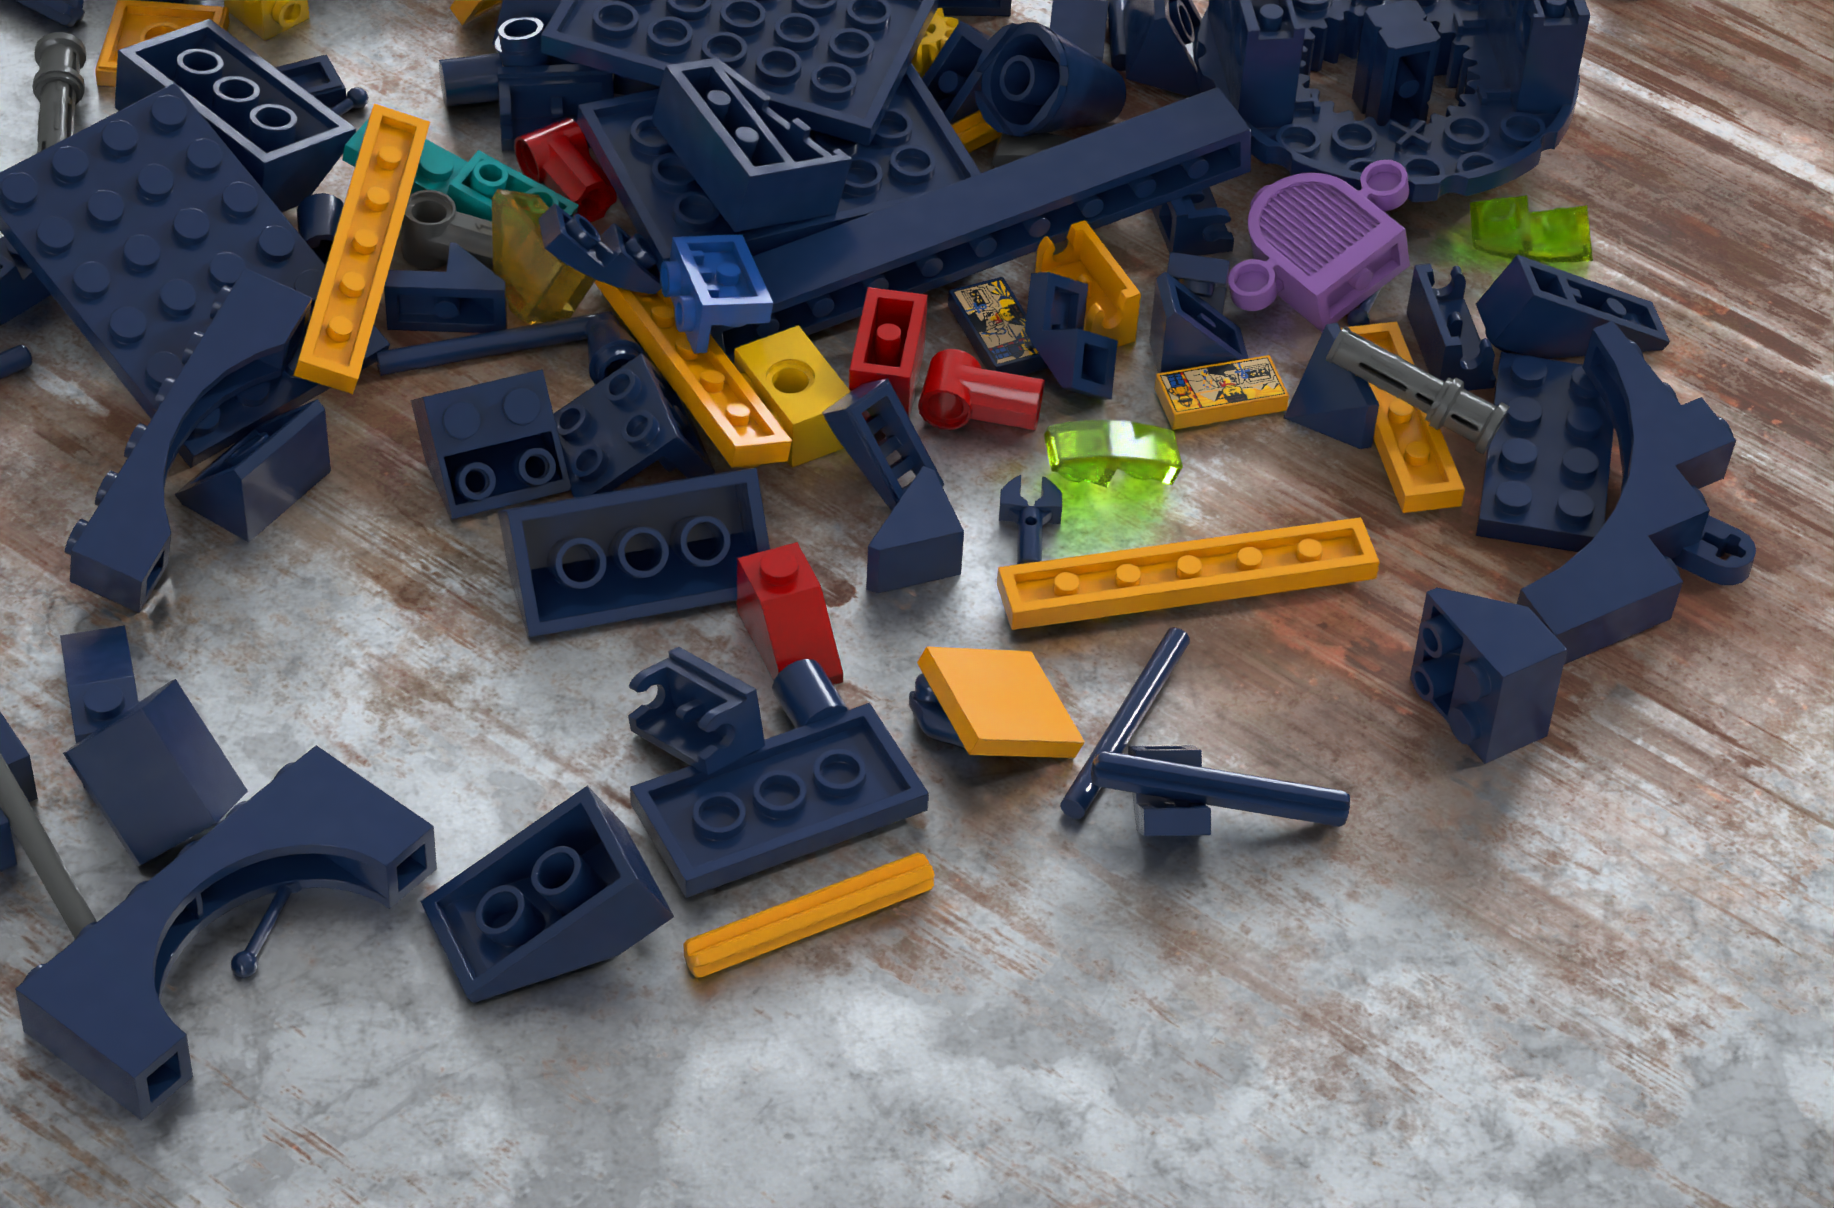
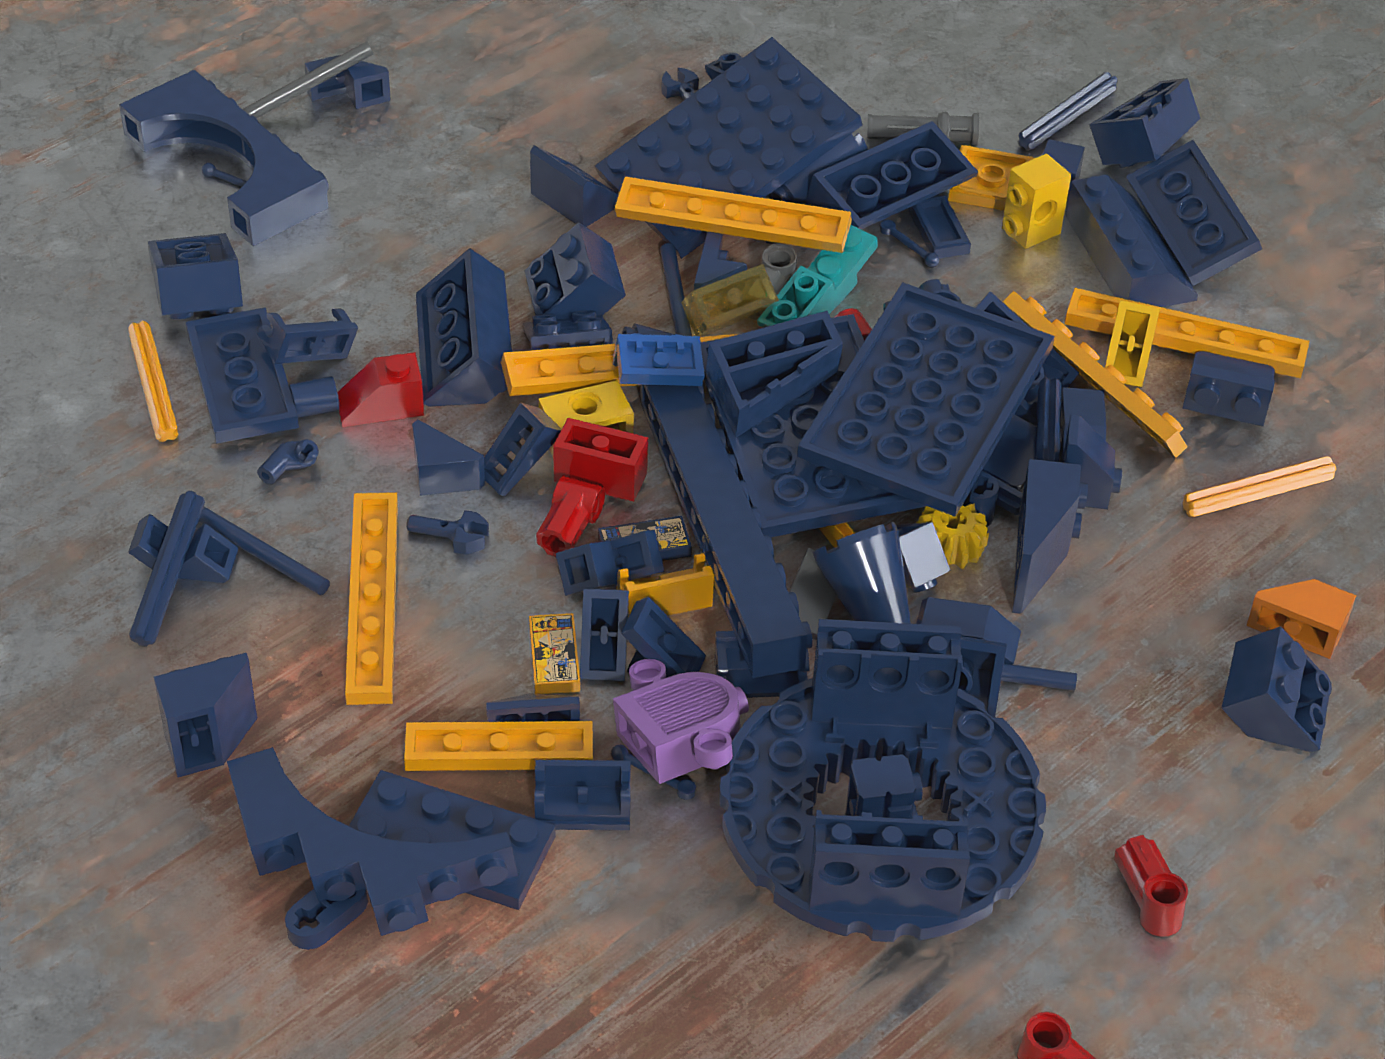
camera: 100 degrees right, 0 degrees up
dark blue slope [60,625,139,788] -> none
dark blue slope [63,679,248,866] -> none
dark blue arch [65,268,312,613] -> none
dark blue slope [538,204,661,295] -> none
light orange tile [917,646,1085,758] -> none
clear neon green slope [1044,420,1183,488] -> none
dark grey pin [1326,326,1510,455] -> none
clear neon green slope [1470,195,1593,263] -> none
dark blue slope [1476,255,1670,359] -> none

